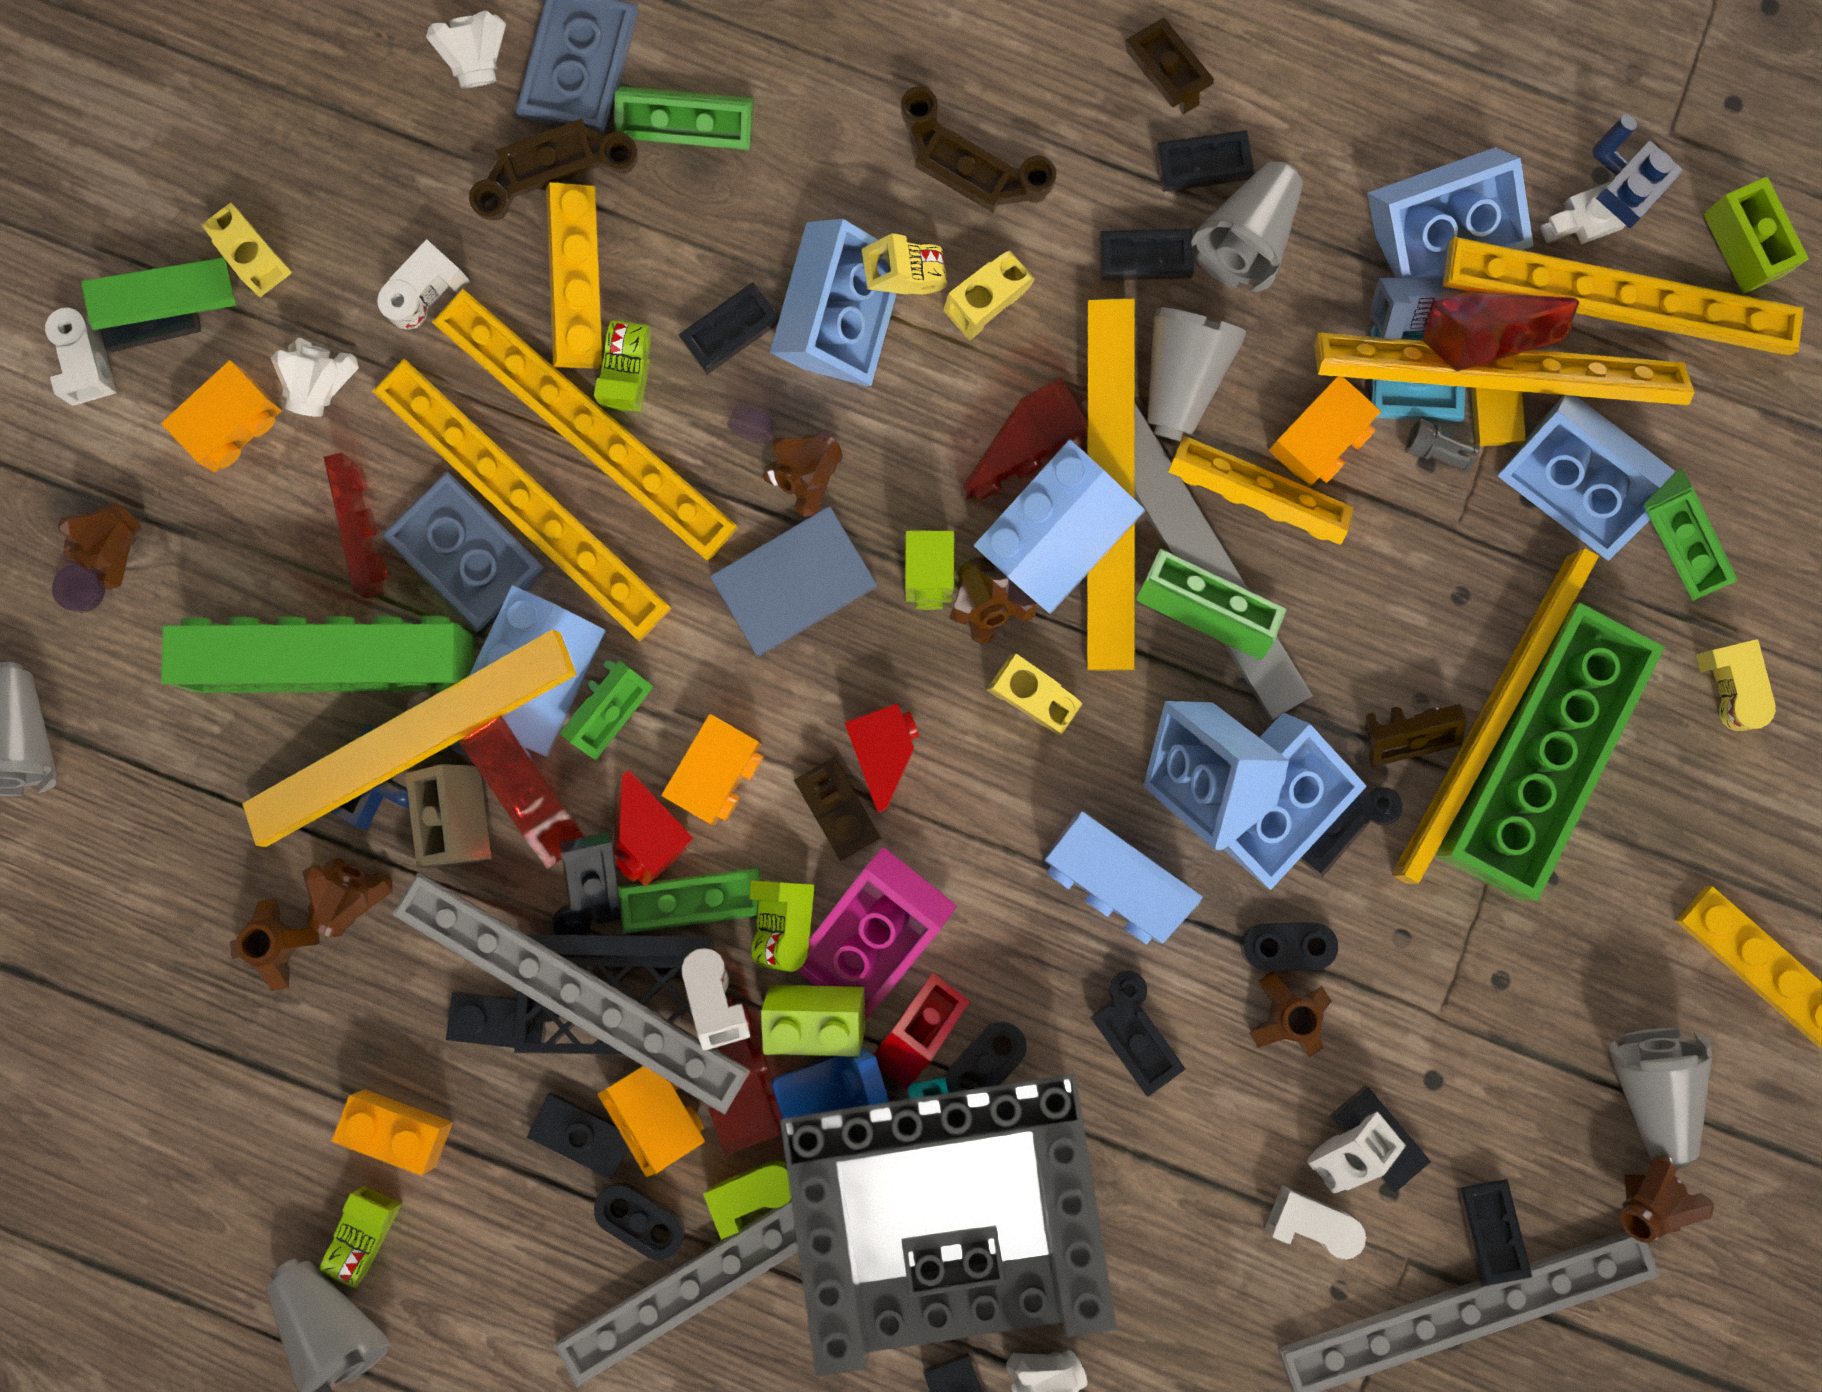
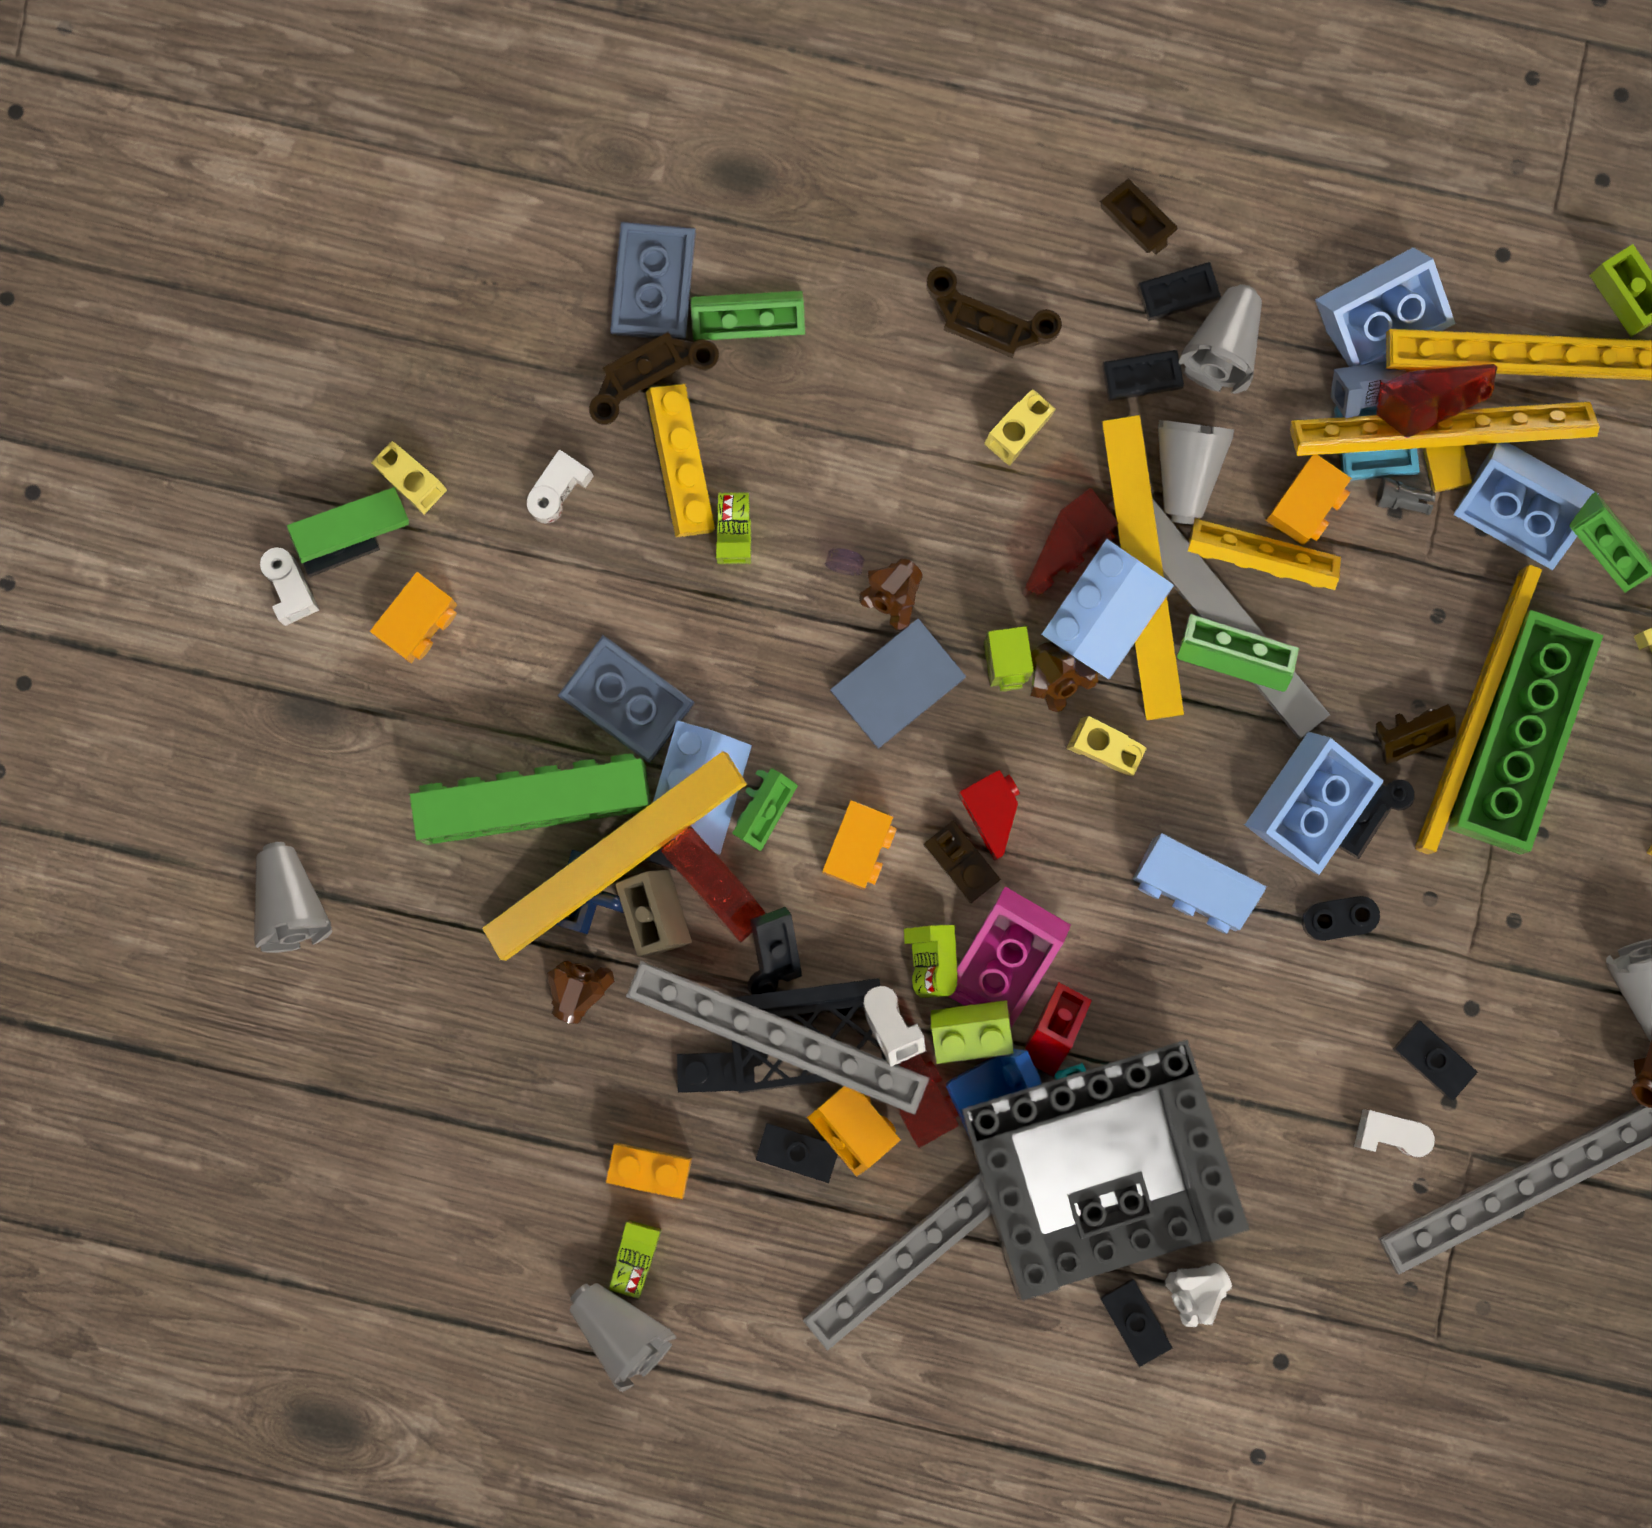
camera: 10 degrees left, 0 degrees up
clear purple tile [52,565,105,613] -> none
reddish brown rock [58,502,141,590] -> none
reddish brown rock [230,898,320,991] -> none
white rock [270,338,359,417] -> none
clear red plate [323,452,387,599] -> none
yellow tile [372,359,672,642] -> none
white rock [426,10,506,88] -> none
yellow tile [432,288,738,562] -> none
black plate [594,1182,685,1260] -> none
red slope [613,770,694,887] -> none
bright green tile [618,868,761,933] -> none
black plate [678,282,780,375] -> none
lime leg [703,1160,791,1240] -> none
light blue slope [770,219,897,386] -> none
light yellow leg [861,233,948,295] -> none
black plate [946,1021,1027,1093] -> none
black hinge [1090,971,1186,1097] -> none
light blue slope [1143,701,1289,850] -> none
reddish brown rock [1249,971,1331,1058] -> none
white leg [1307,1112,1406,1193] -> none
black plate [1457,1179,1532,1286] -> none
white plate [1540,182,1626,245] -> none
dark blue plate [1592,114,1684,229] -> none

